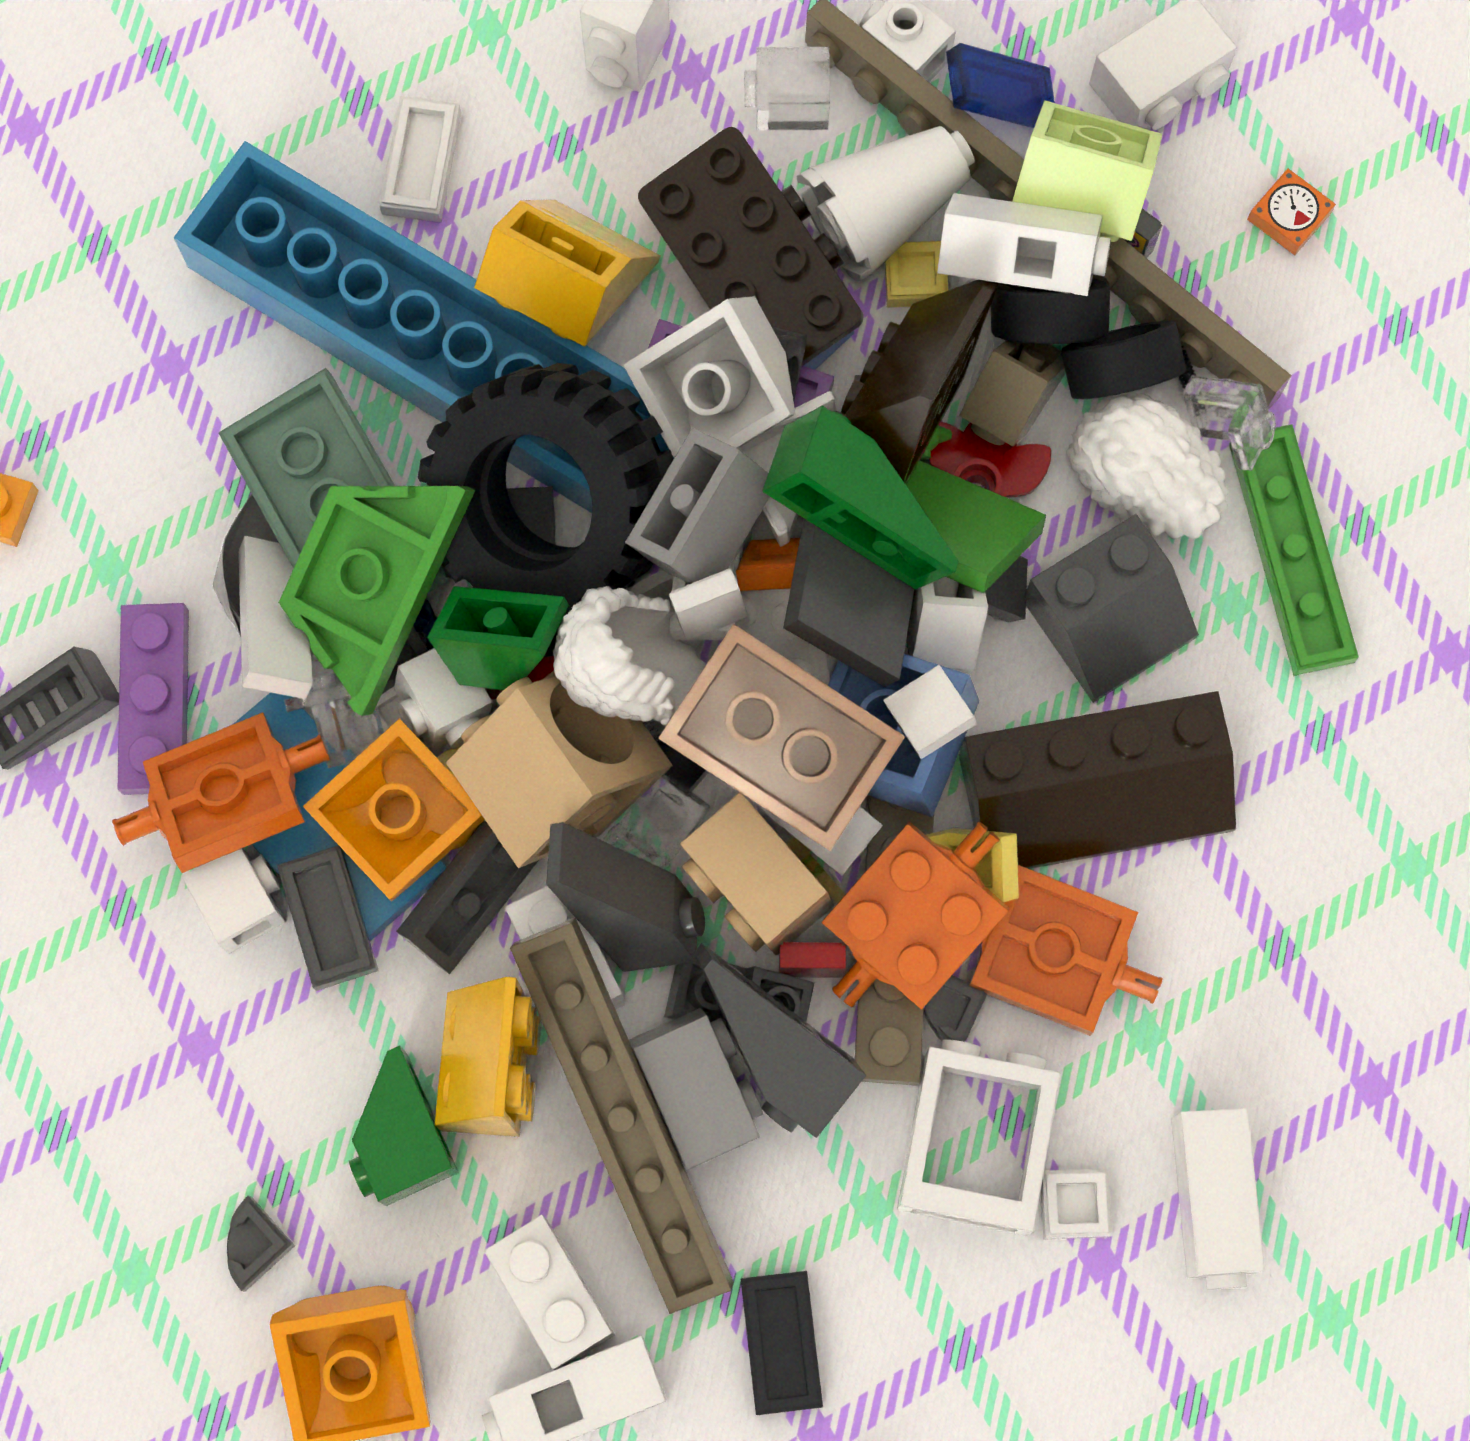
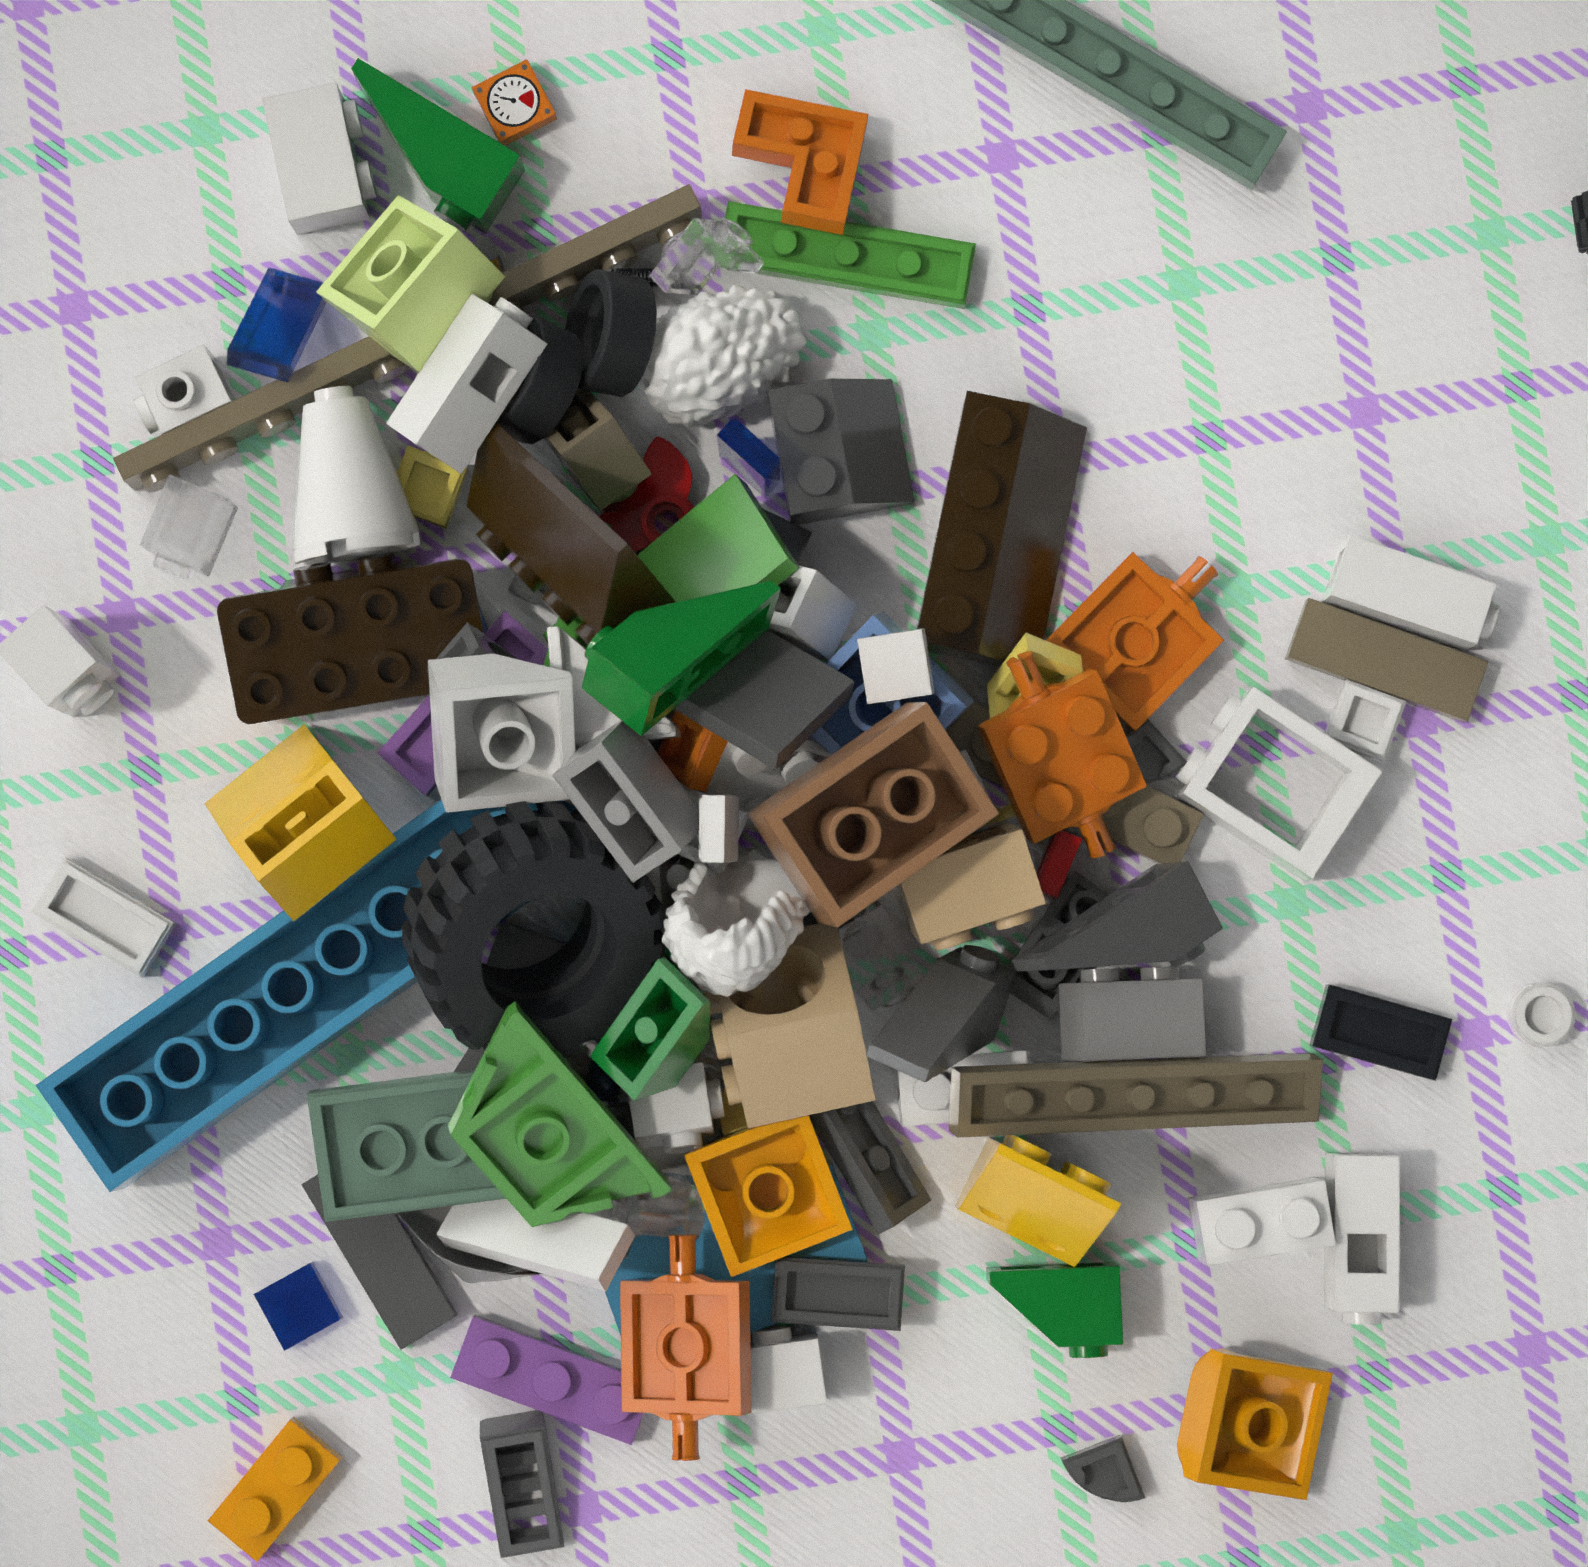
camera: 70 degrees left, 10 degrees up
none -> clear blue tile [253,1261,344,1351]
none -> dark grey tile [301,1174,458,1350]
none -> green slope [351,58,525,234]
none -> clear blue tile [717,419,780,498]
none -> orange plate [732,89,869,235]
none -> dark tan tile [1285,598,1489,723]

